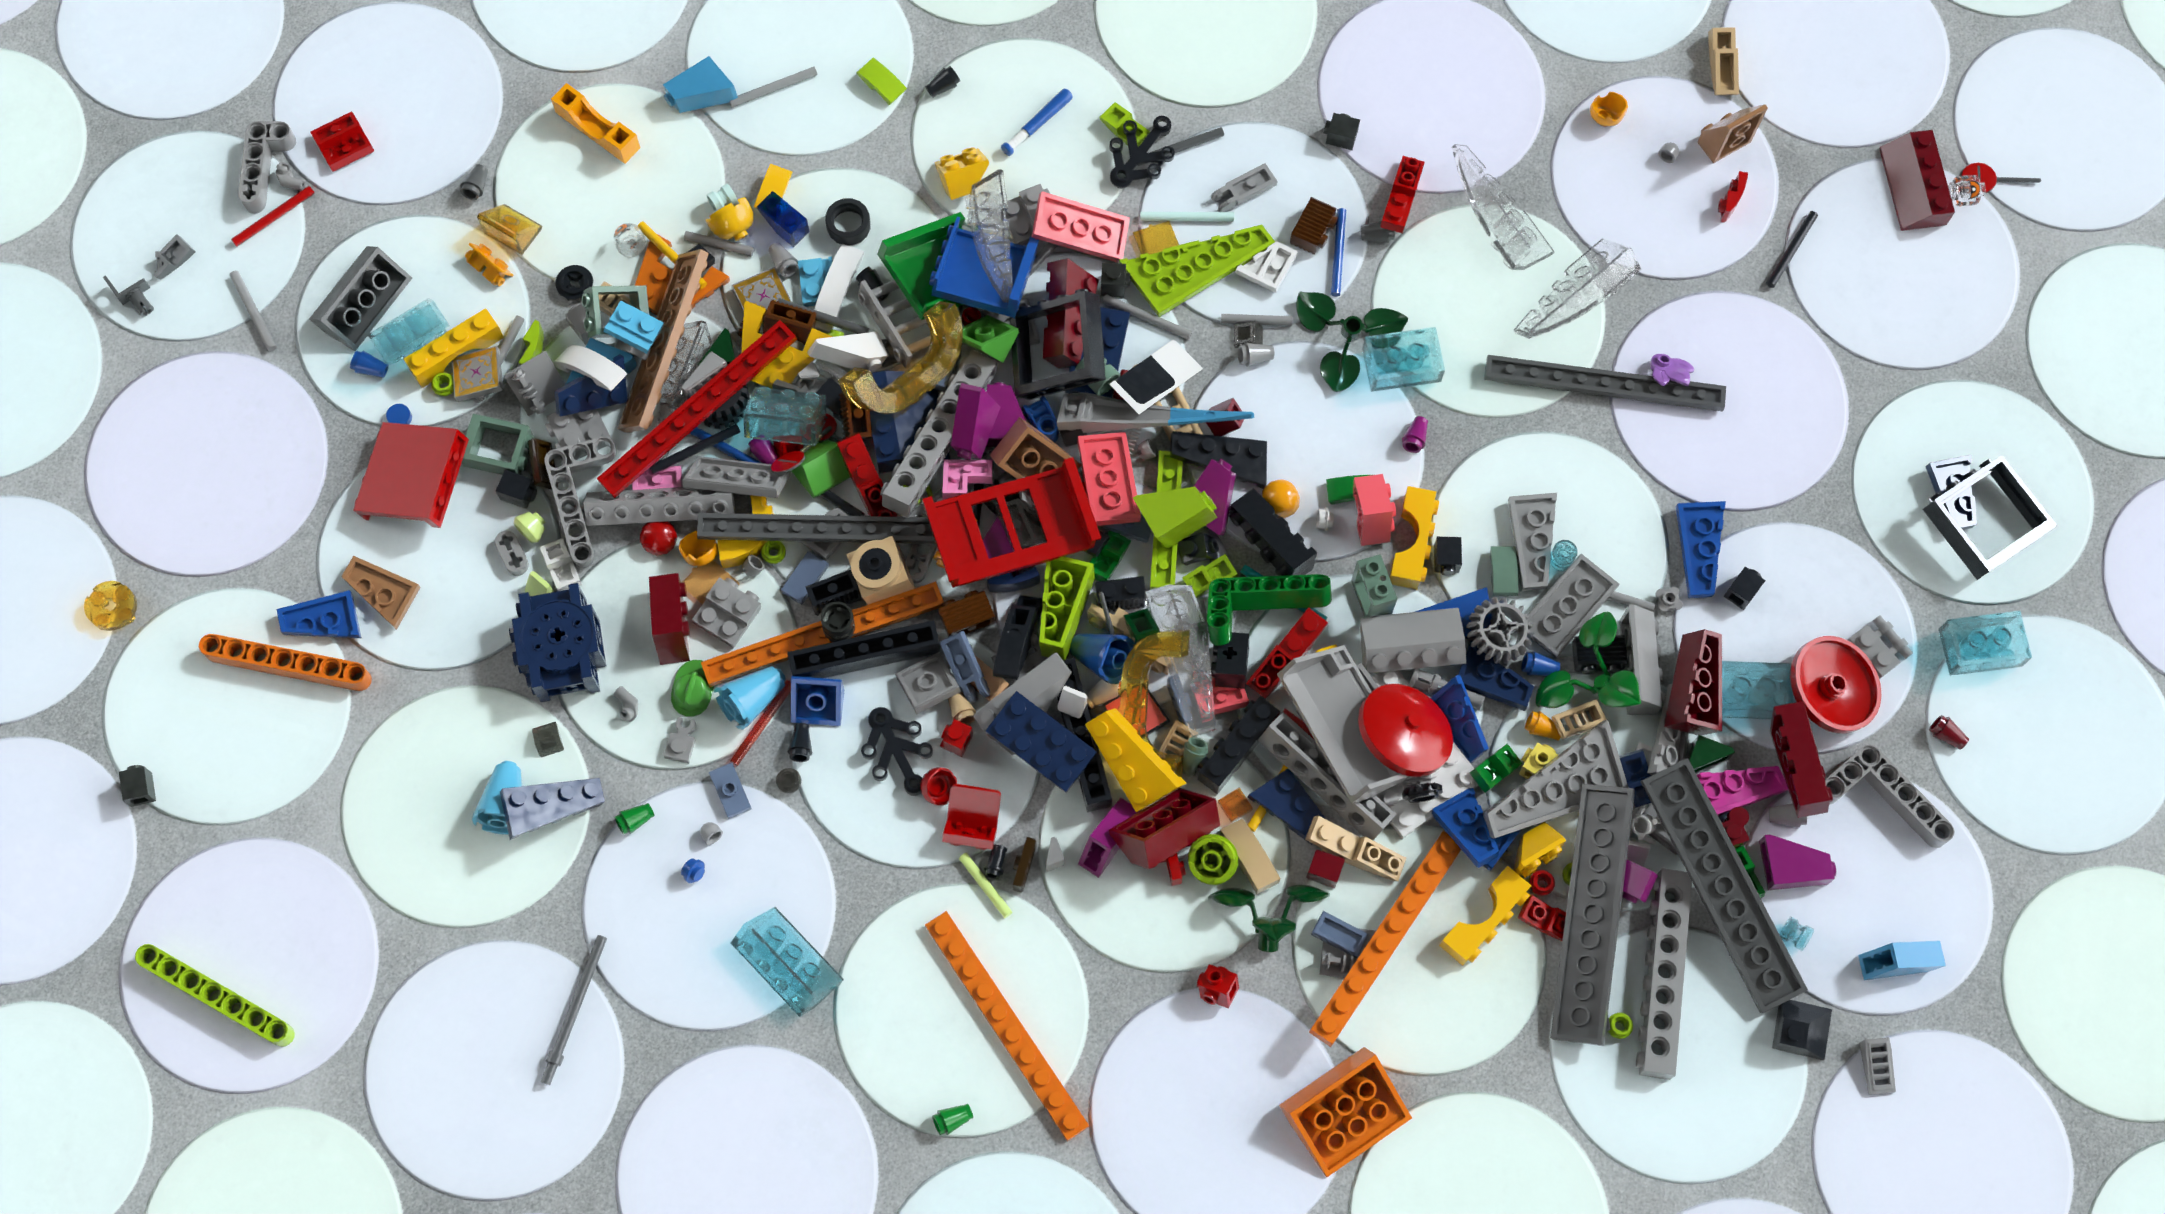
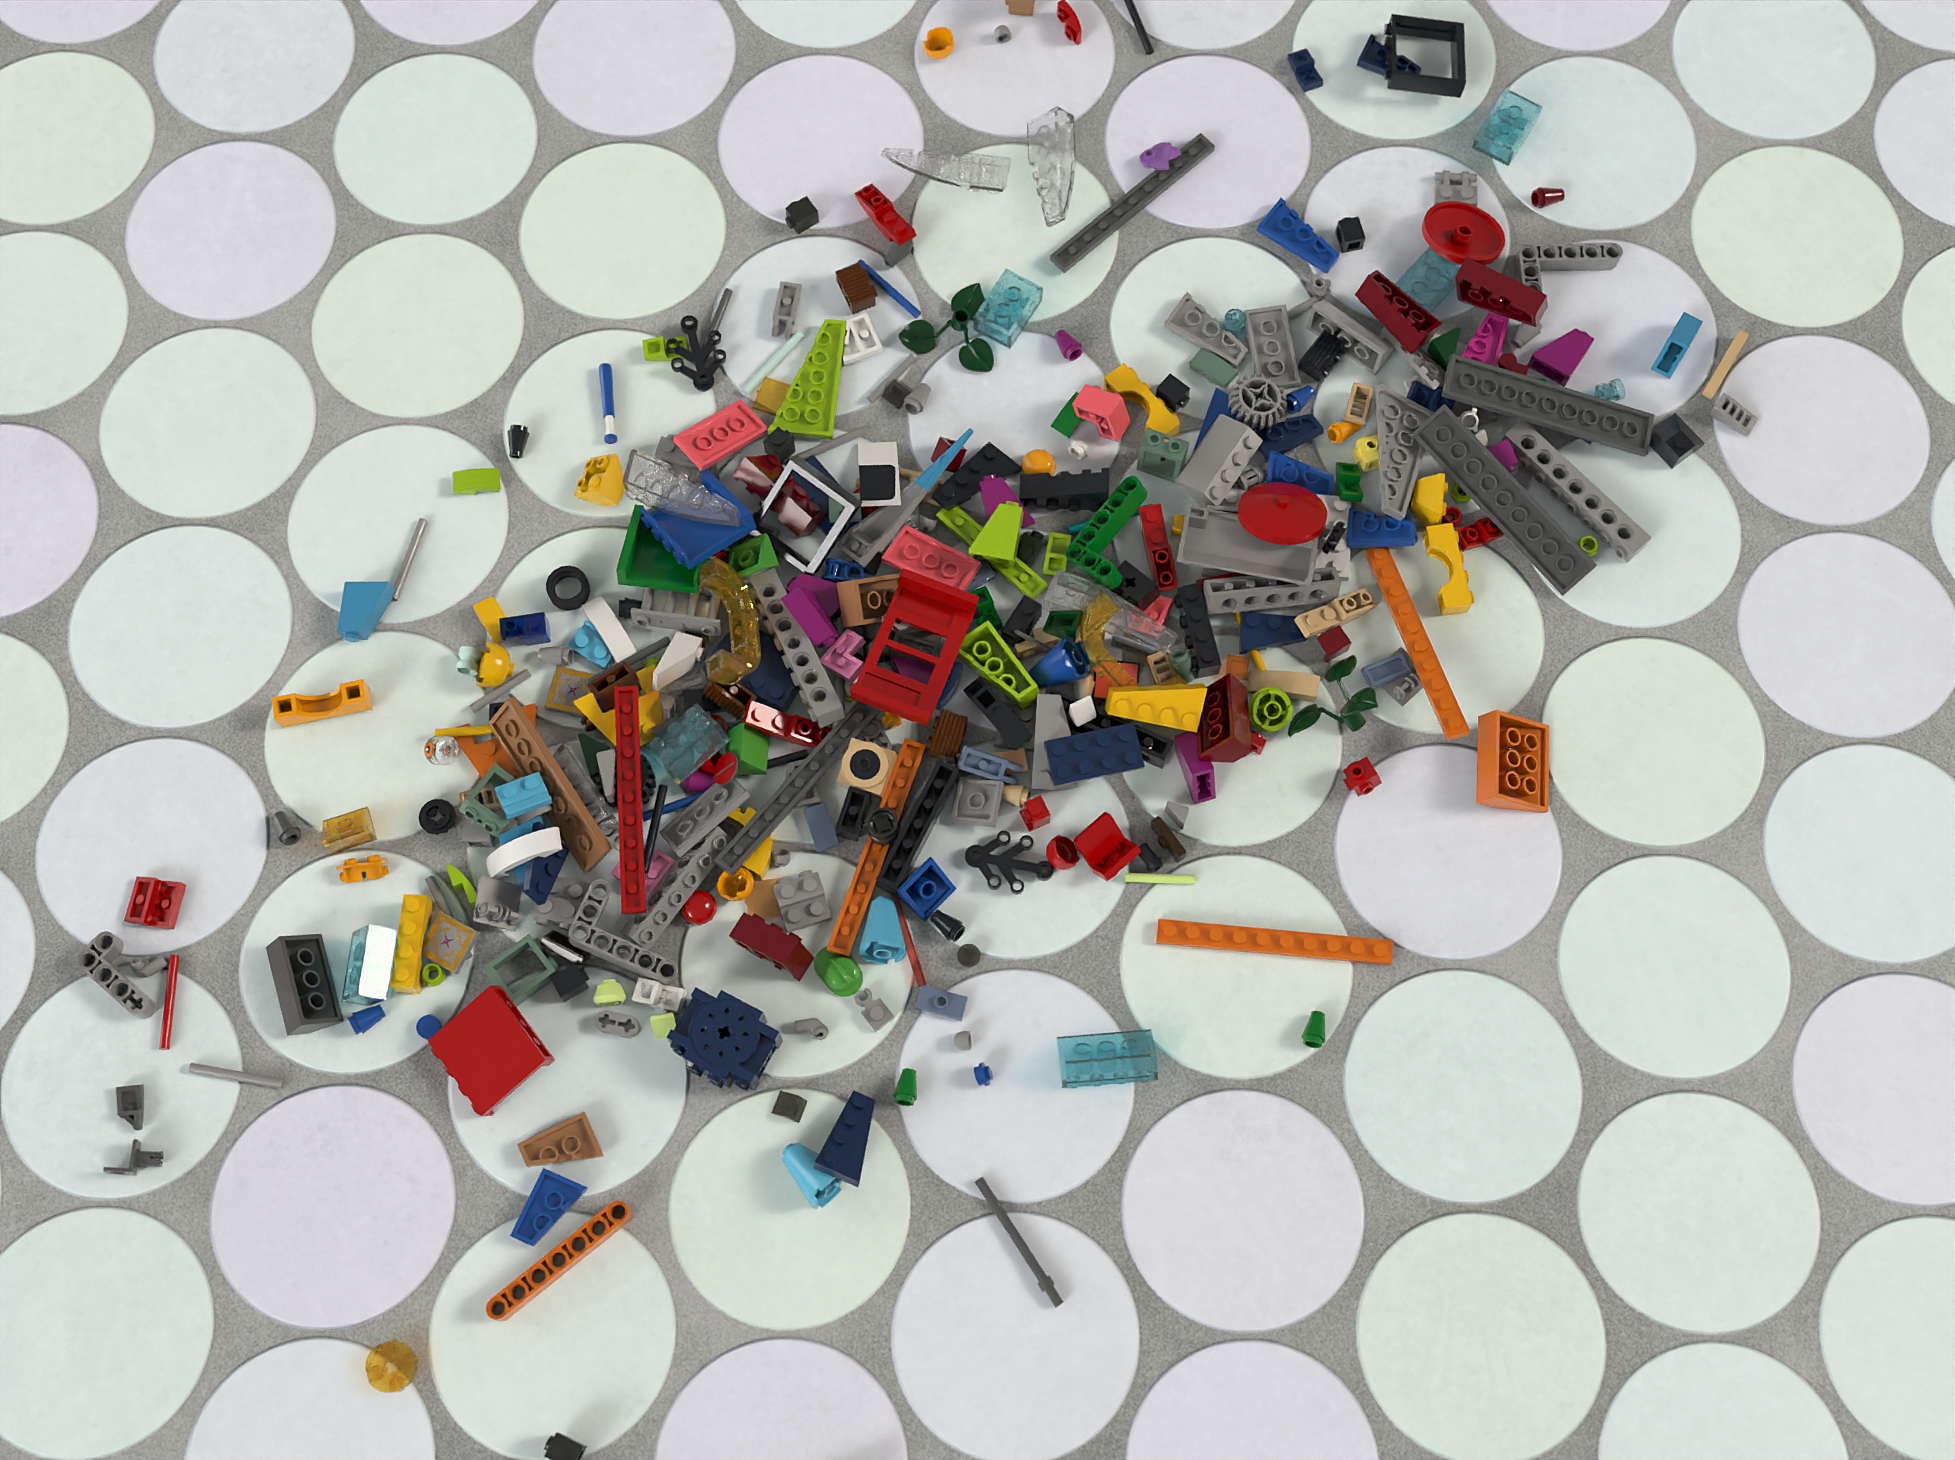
camera: 50 degrees left, 0 degrees up
lime plate [761,541,786,564] -> none
green plant [1535,612,1641,708] -> none
none -> dark blue slope [1287,48,1323,92]
none -> tan beam [1701,329,1749,400]

